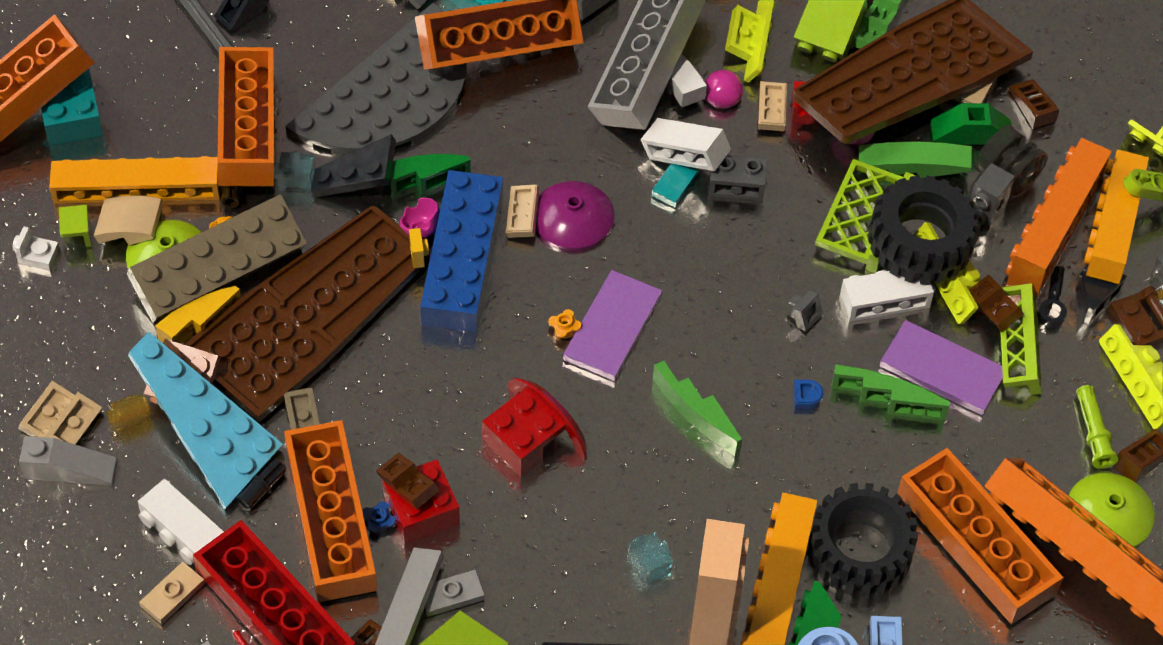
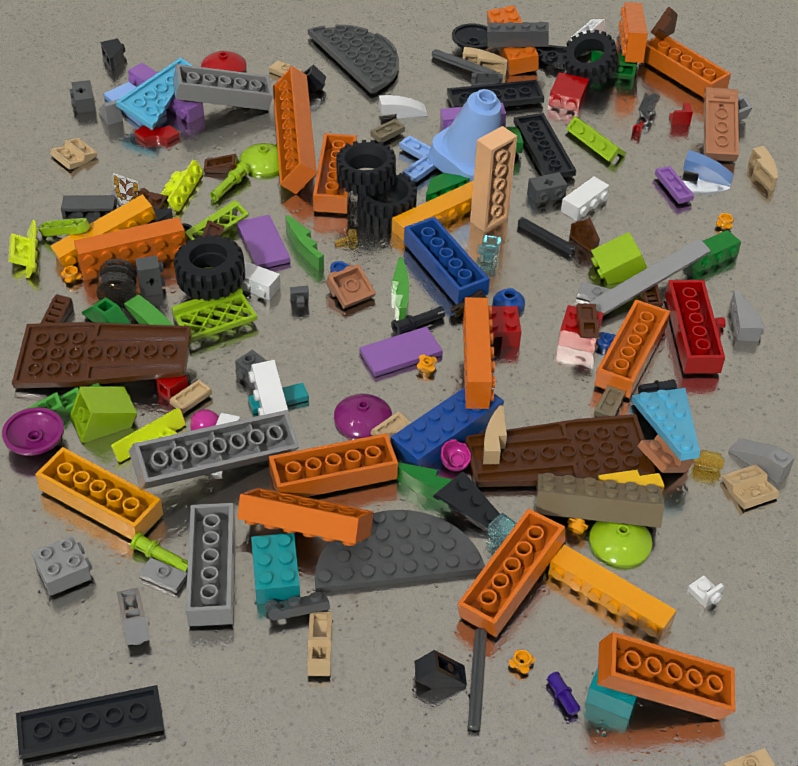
camera: 140 degrees left, 10 degrees down
lime panel [59,205,92,247] -> none
tan slope [94,196,163,245] -> none
white brick [138,479,224,565] -> none
tan plate [139,562,205,625] -> none
yellow plate [409,228,429,268] -> none
none -> orange brick [269,433,398,497]
none -> nougat plate [326,264,376,309]
none -> clear yellow hand [334,229,358,245]
none -> black tyre [336,140,396,196]
none -> black pin [391,306,445,336]
none -> blue brick [404,216,490,305]
none -> dark brown pin [450,289,486,318]
none -> orange brick [463,297,495,409]
none -> tan slope [483,406,507,464]
none -> blue piece [492,288,525,314]
none -> light orange plate [509,650,535,674]
none -> dark purple axle [546,672,580,715]

